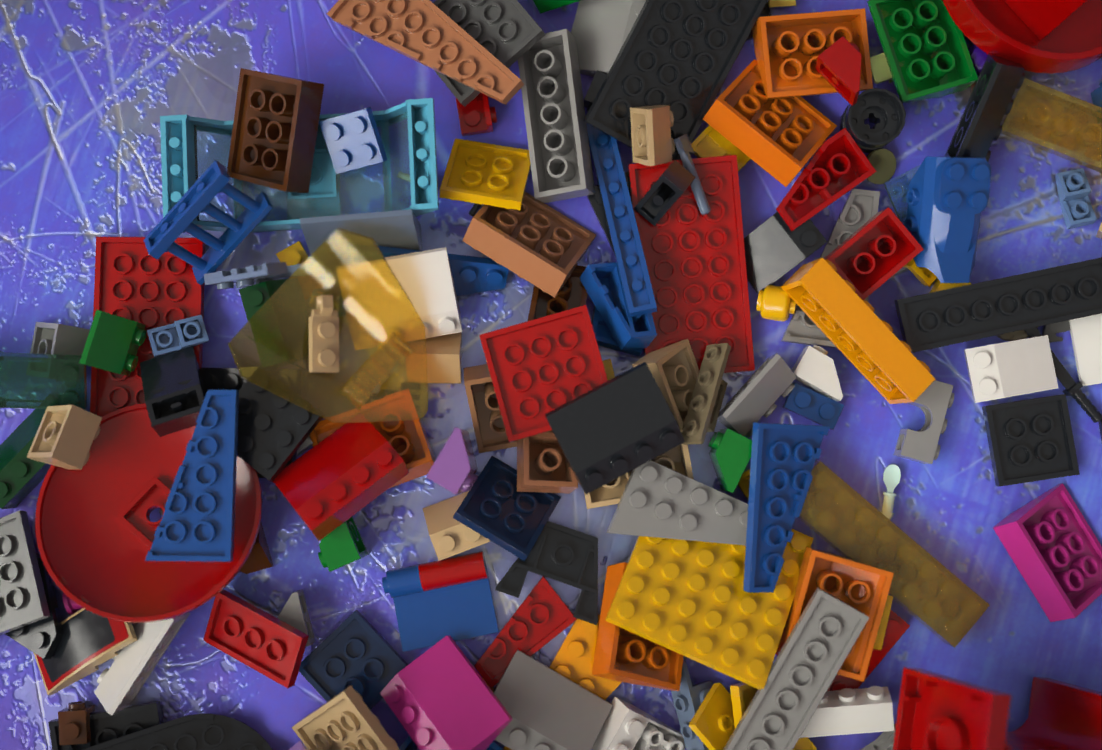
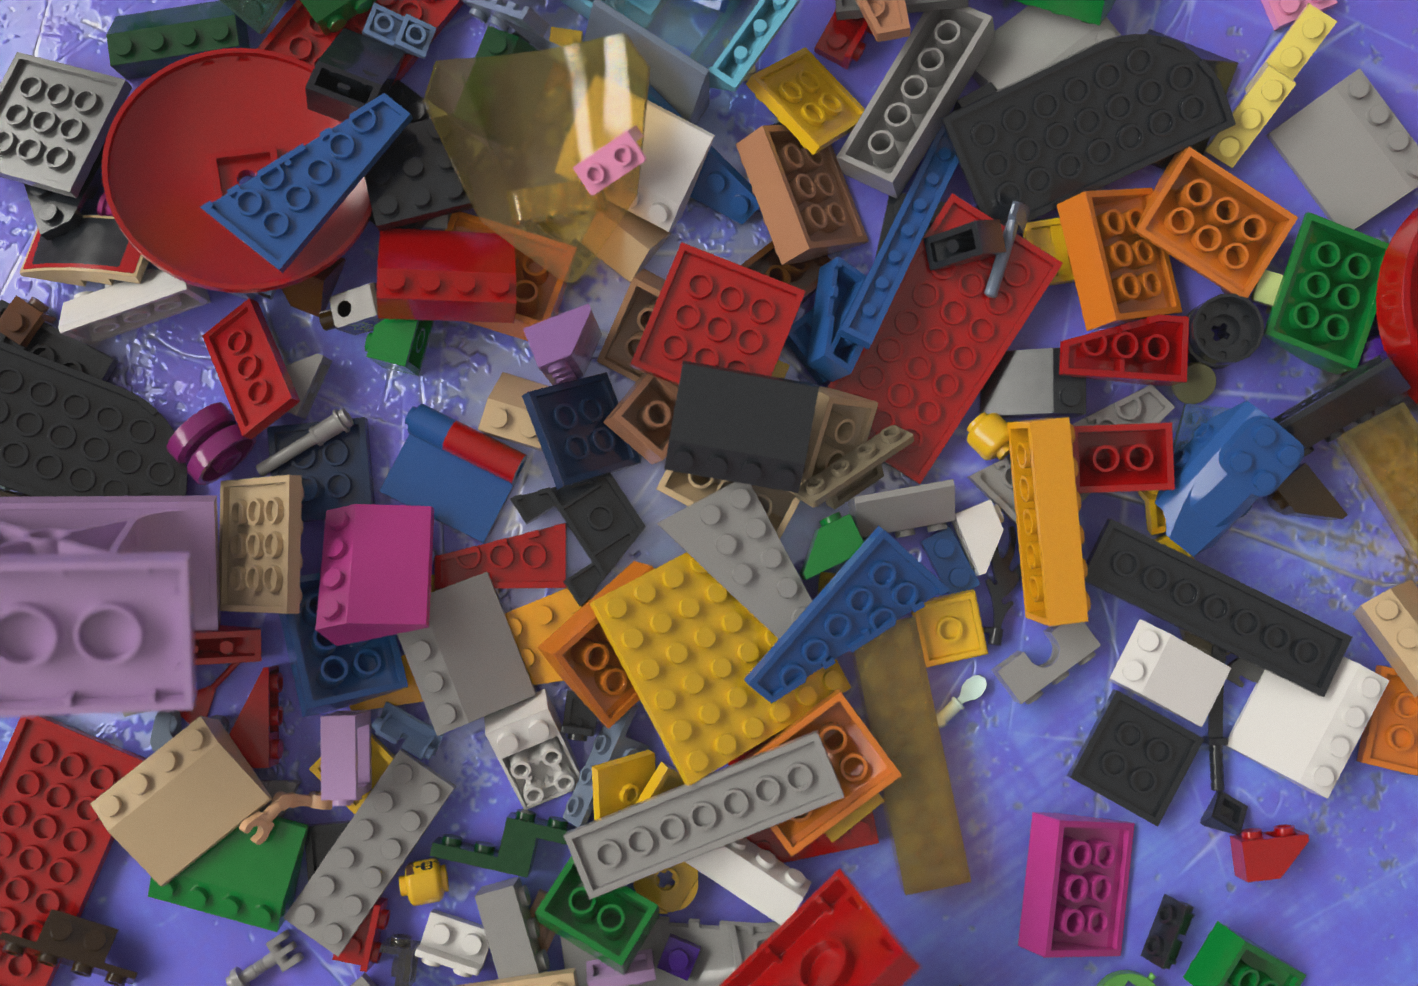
camera: 35 degrees right, 0 degrees up
tan slope [27,405,102,470] -> none
tan hinge [309,295,339,373] -> none
tan slope [630,105,675,166] -> none
red slope [816,36,862,106] -> none
medium blue slope [1055,168,1097,229] -> none
none -> magenta wheel [167,402,256,485]
none -> light grey pin [256,408,354,476]
none -> torso [319,282,384,335]
none -> black bracket [560,690,598,741]
none -> bright pink bracket [573,125,647,195]
none -> yellow plate [911,589,988,668]
none -> black piece [983,526,1021,646]
none -> dark brown slope [1267,463,1348,520]

